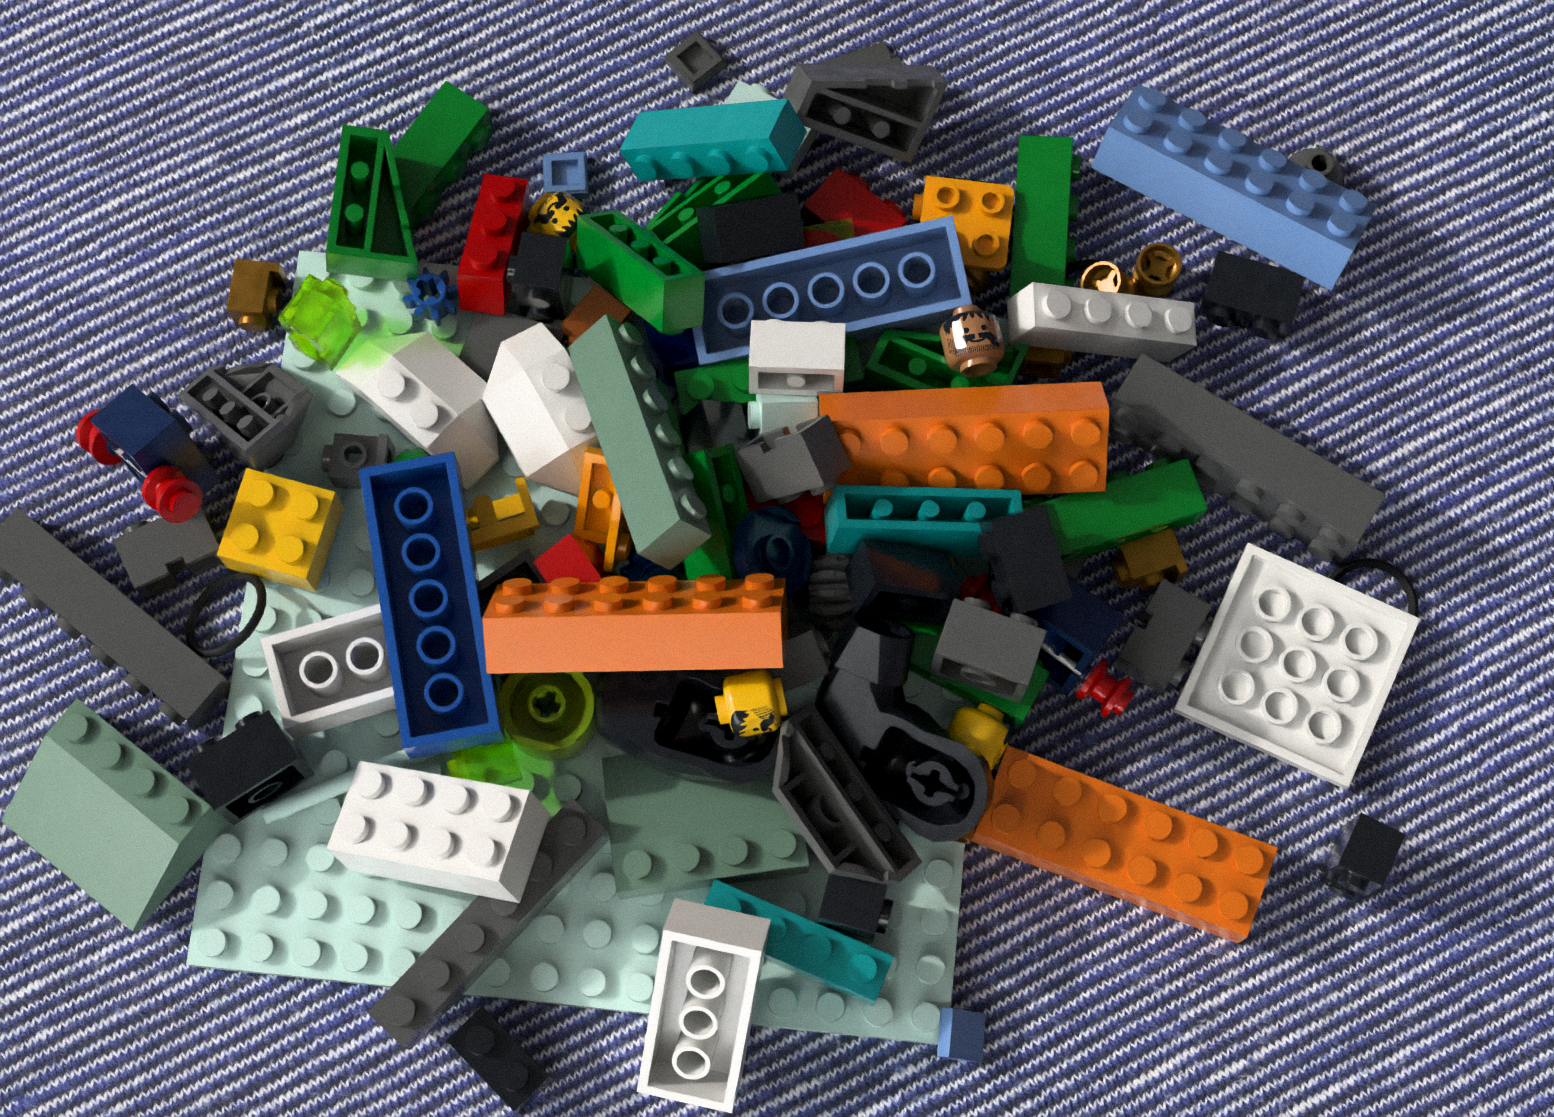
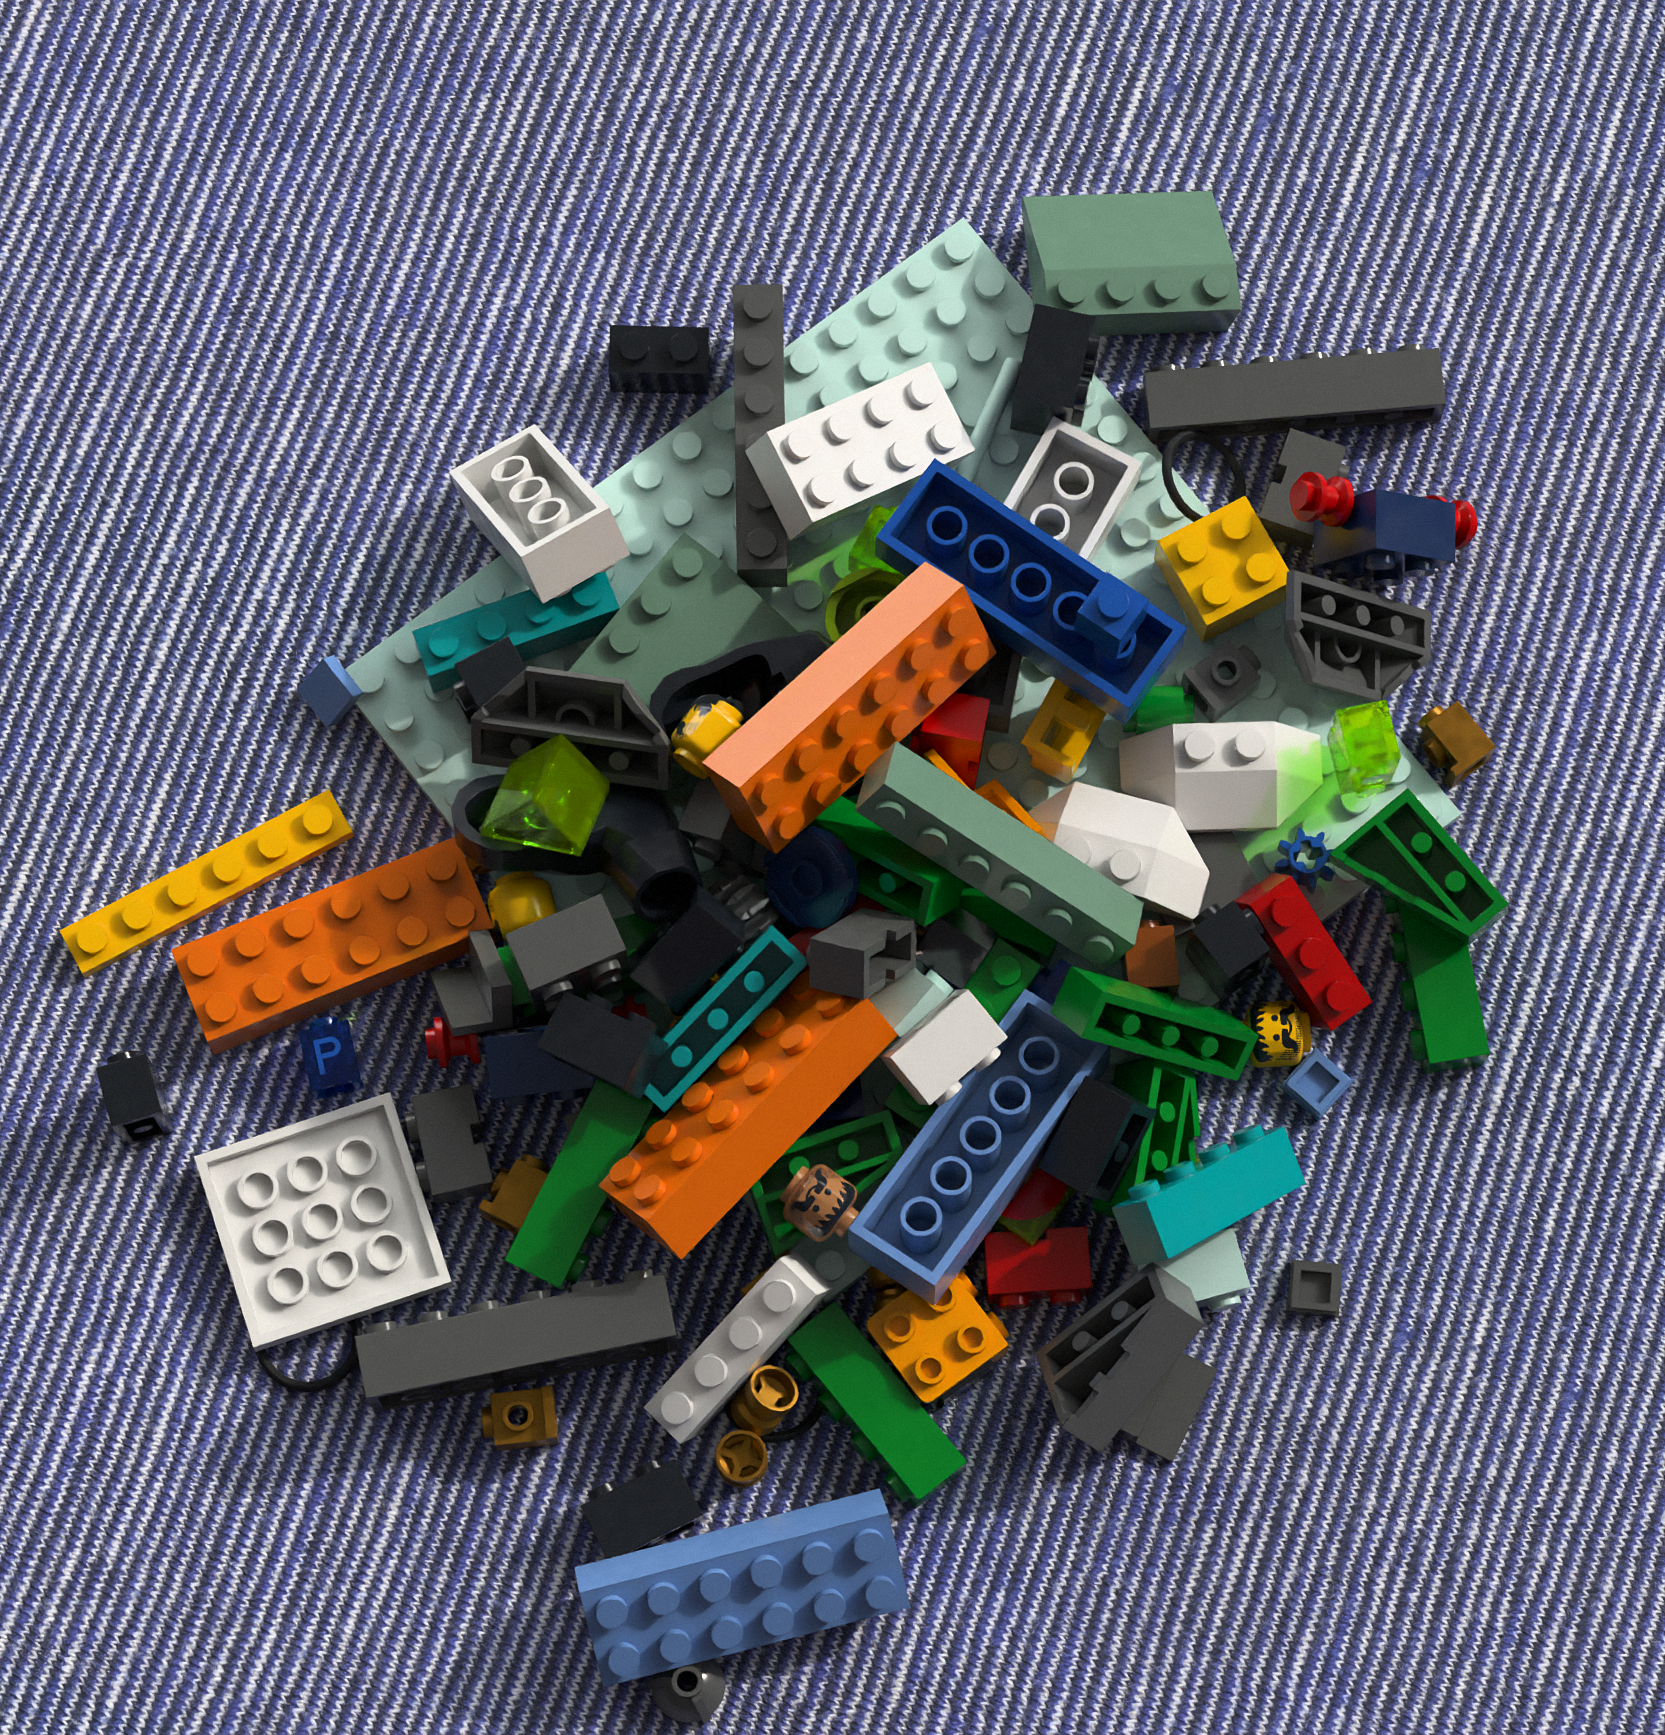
camera: 135 degrees right, 0 degrees up
none -> yellow plate [59,789,354,978]
none -> clear blue brick [298,1017,365,1100]
none -> dark grey panel [430,929,513,1037]
none -> clear neon green slope [481,733,610,856]
none -> pearl gold brick [481,1385,559,1451]
none -> blue brick [1074,571,1149,658]

